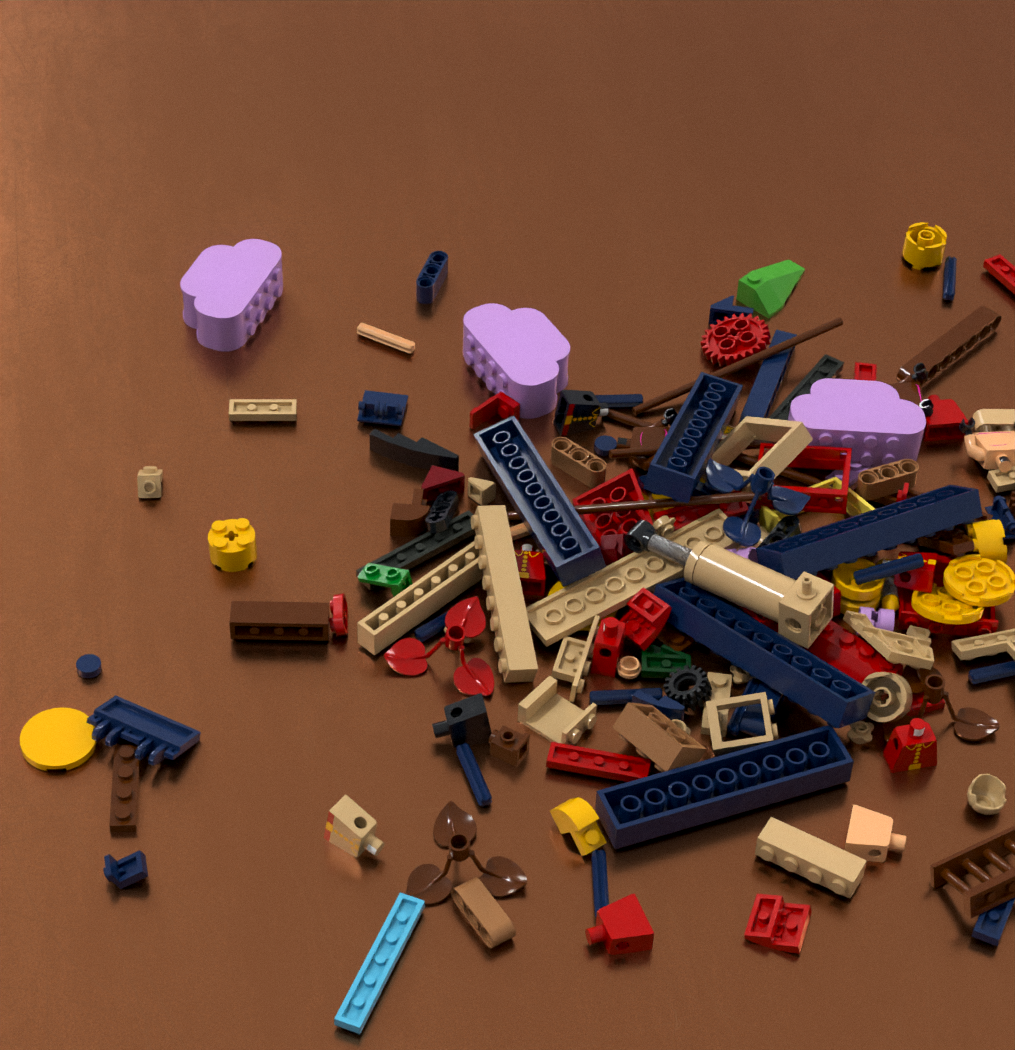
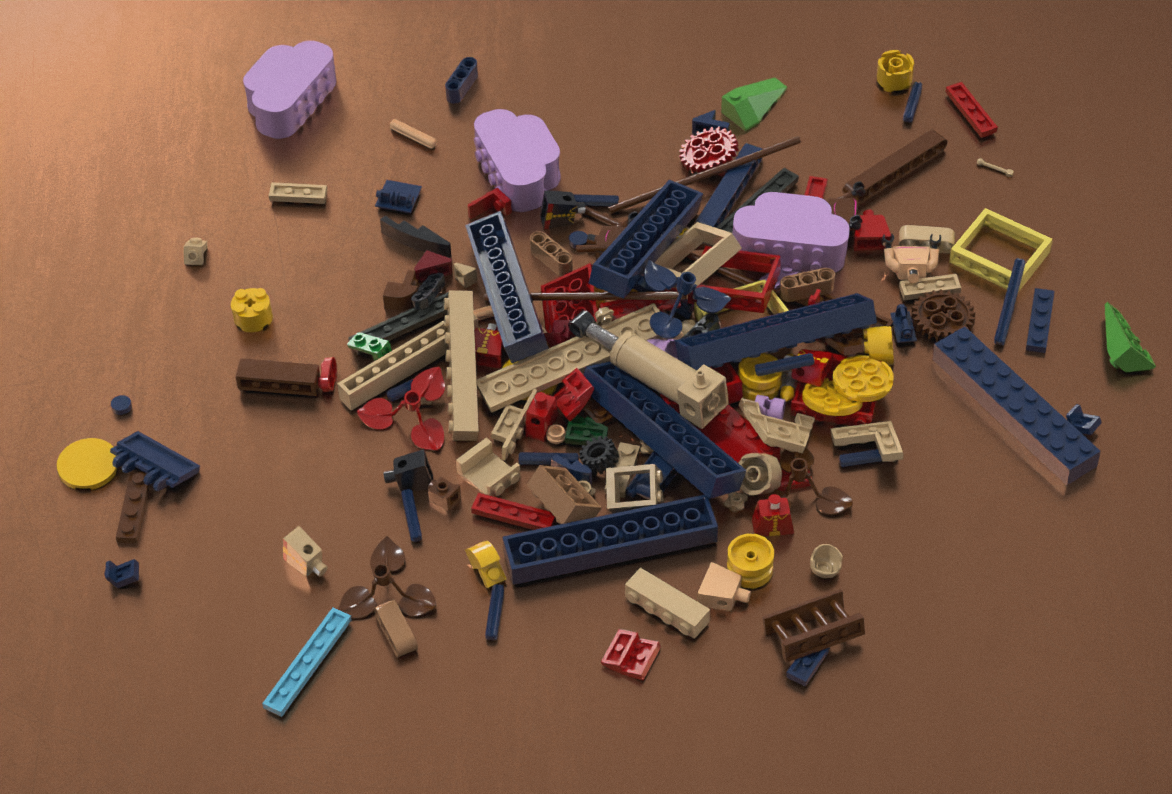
camera: 10 degrees right, 5 degrees up
red torso [585,893,654,955] -> none
none -> yellow wheel [727,534,774,589]

